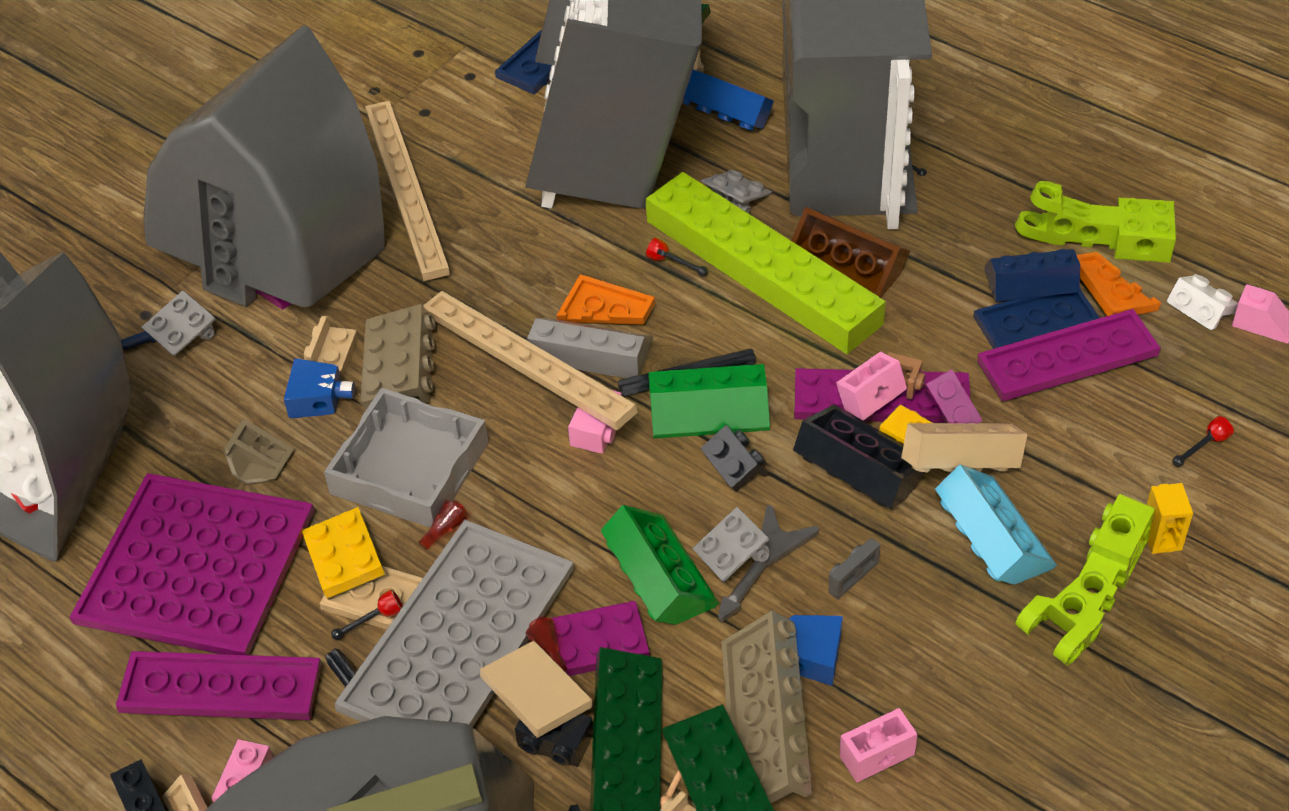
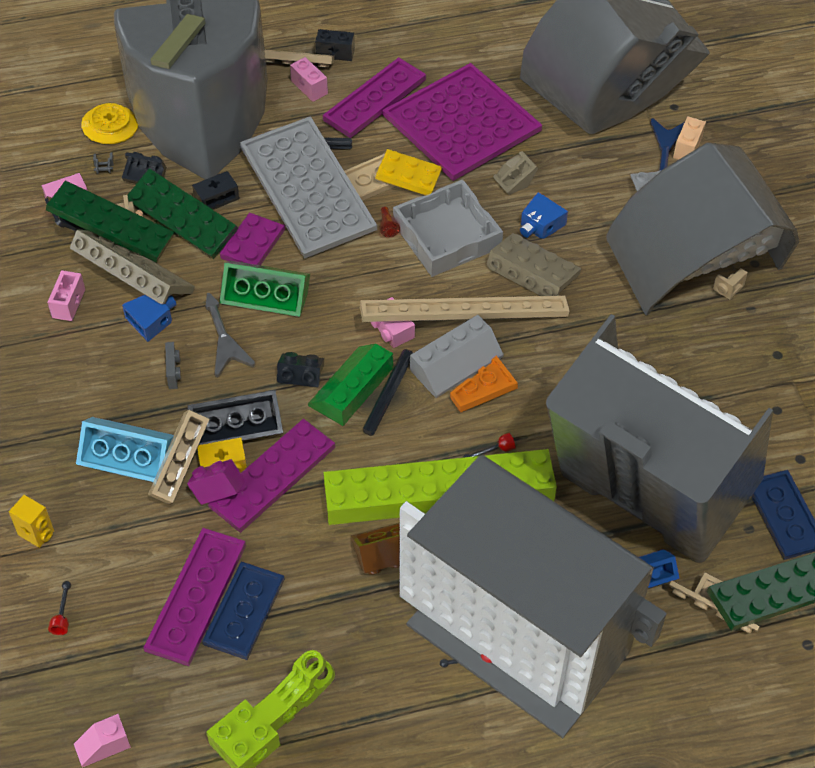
camera: 125 degrees right, 5 degrees up
tan bracket [304,316,358,378] -> none
hinge [331,589,403,641] -> none
tan plate [365,101,450,281] -> none
tan tile [480,641,592,738] -> none
clear red cone [525,617,567,672] -> none
light grey hinge [692,507,769,582] -> none
bright pink brick [836,352,907,420] -> none
medium nougat bracket [888,352,926,400] -> none
dark blue slope [984,249,1080,302] -> none
lime brick [1015,494,1155,666] -> none
orange wing [1077,252,1161,316] -> none
white bracket [1167,274,1238,330] -> none

